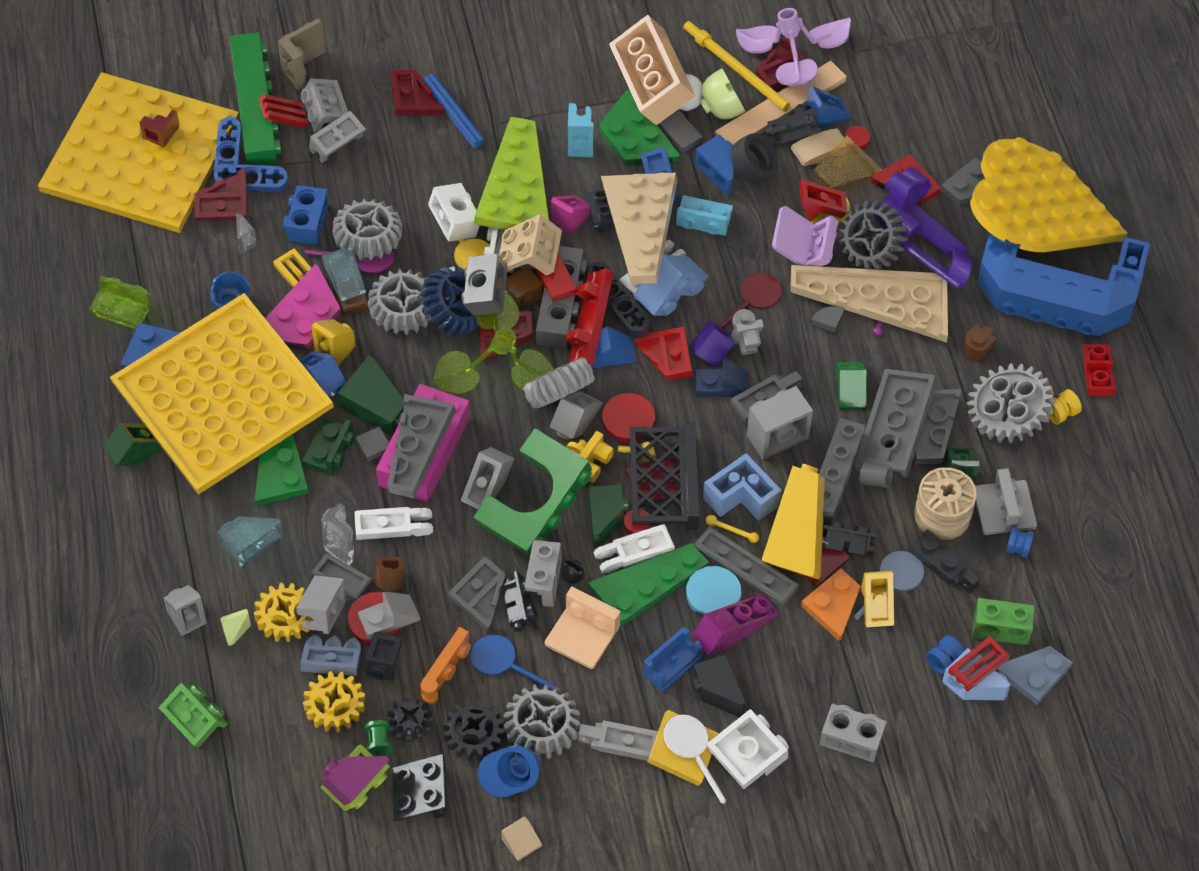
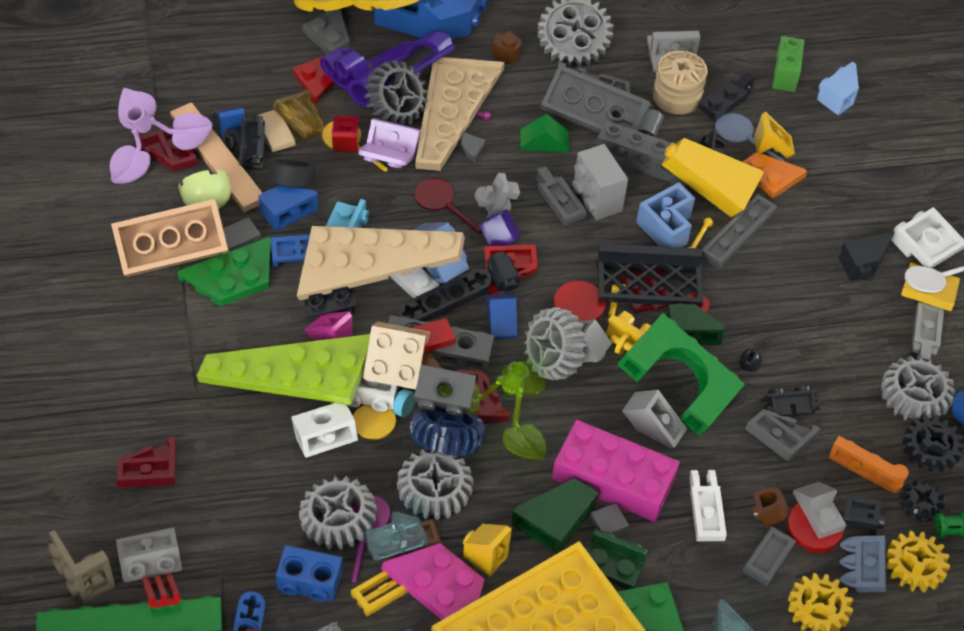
camera: 90 degrees left, 5 degrees down
light grey hinge [297,575,346,634] -> none
blue slope [299,351,346,397] -> none
light grey hinge [309,111,366,163] -> none
clear bracket [321,503,354,565] -> none
dark grey wing [387,394,456,498] -> none
blue axle [424,73,484,148] -> none
blue piece [471,635,556,691] -> none
light grey bracket [525,540,563,607] -> none
light nougat bracket [545,587,621,669] -> none
red hinge [566,268,614,366] -> none
medium azure hinge [568,103,594,157] -> none
green wing [588,543,709,627] -> none
white hinge [593,524,675,574] -> none
blue hinge [643,627,703,693] -> none
yellow bar [683,21,790,111] -> none
medium azure tile [686,566,741,616] -> none
magenta slope [692,593,779,656] -> none
dark blue slope [695,358,749,397] -> none
light grey brick [819,703,887,763] -> none
red tile [845,126,870,151] -> none
blue wheel [926,635,965,675] -> none
dark green slope [946,447,979,485] -> none
red tile [948,636,1010,692] -> none
sand blue wing [995,646,1073,705] -> none
blue wheel [1006,527,1034,559] -> none
none -> black brick [487,252,521,292]

